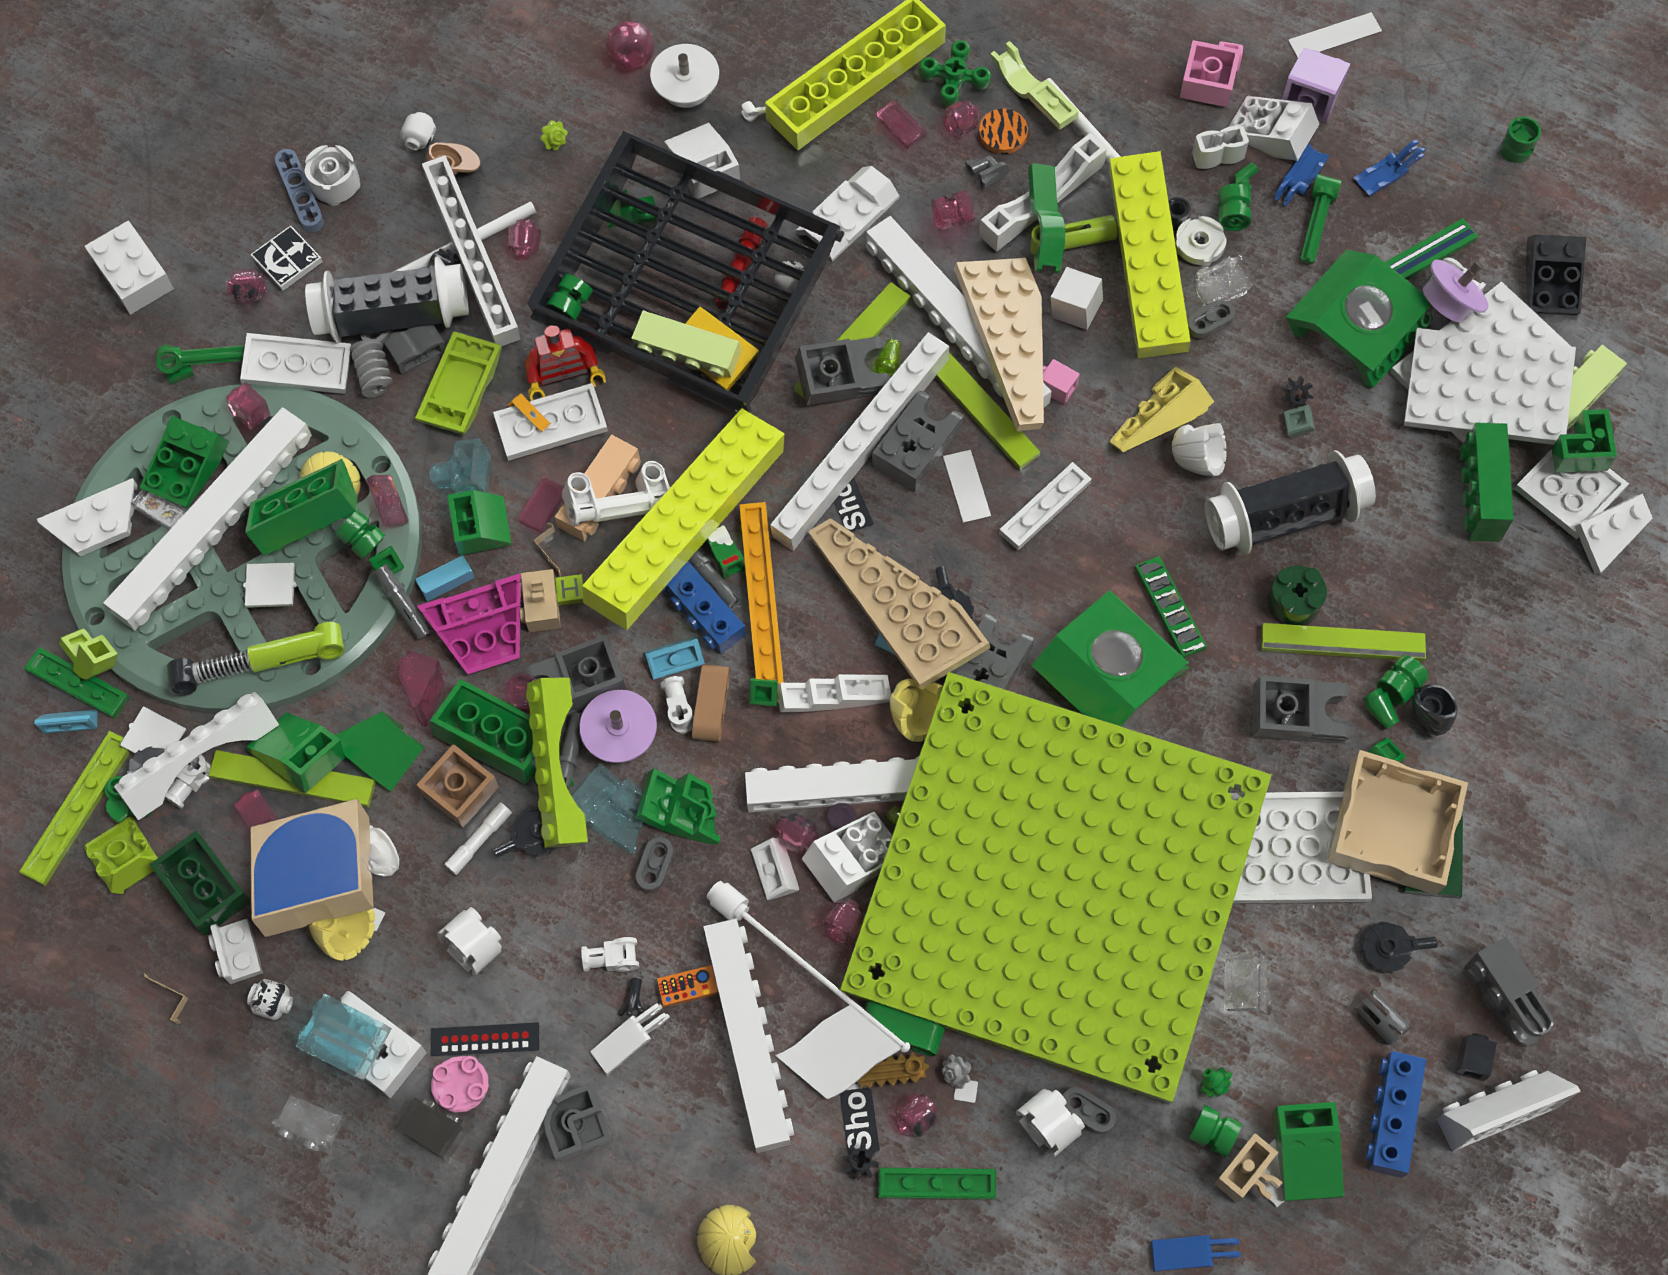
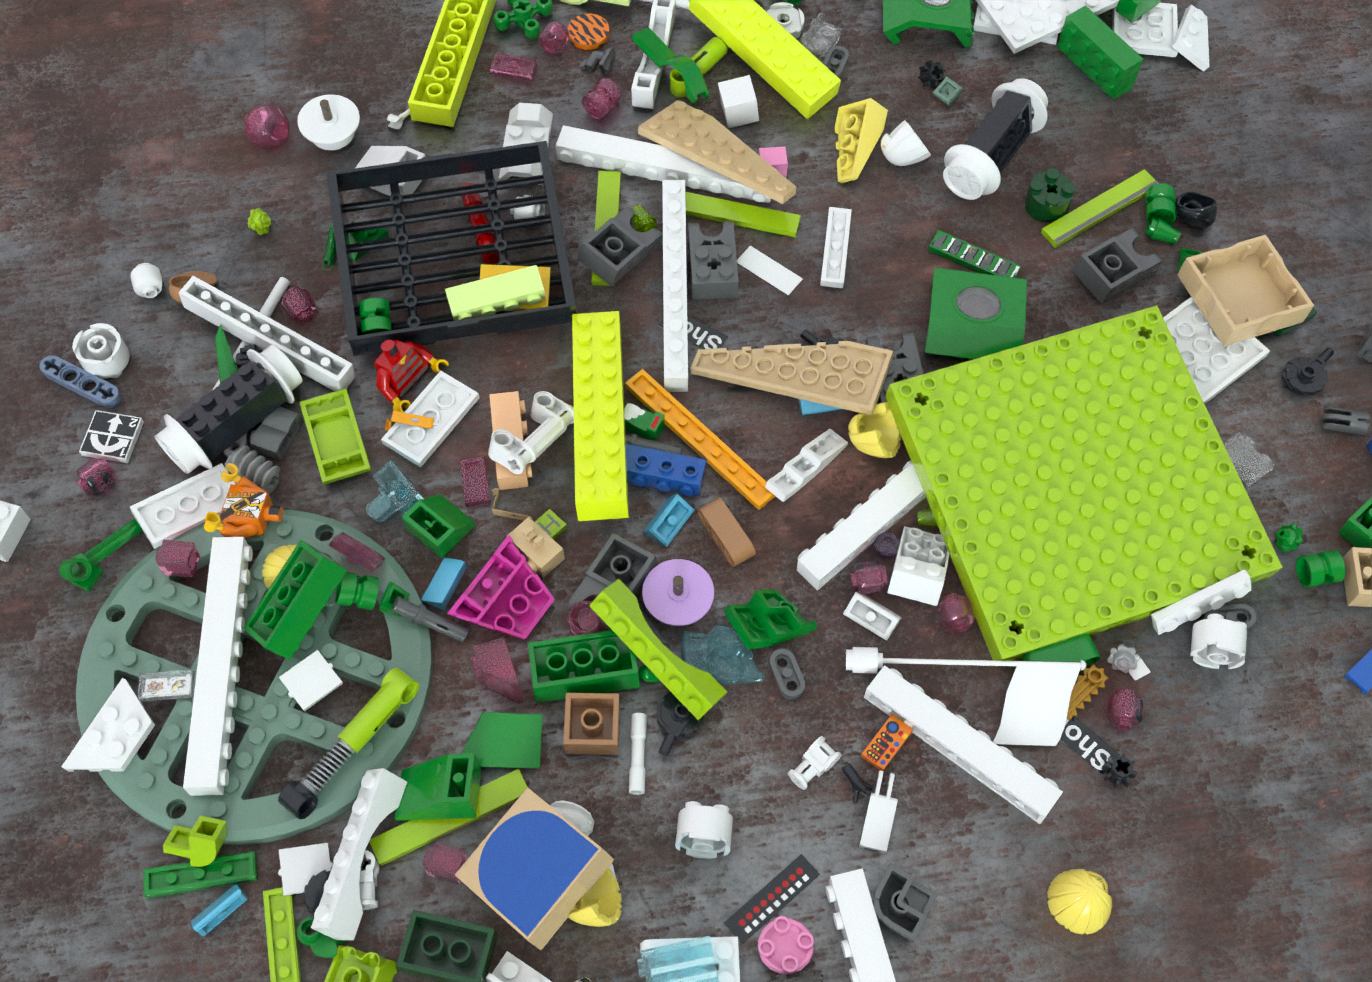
camera: 40 degrees left, 5 degrees down
green slope [140,416,229,508] -> none
white connector [660,676,694,734] -> none
green slope [750,678,778,706] -> none
green tile [879,1168,996,1200] -> none
none -> torso [204,463,284,539]
none -> green bar [215,324,238,383]
none -> white plate [1151,569,1251,635]

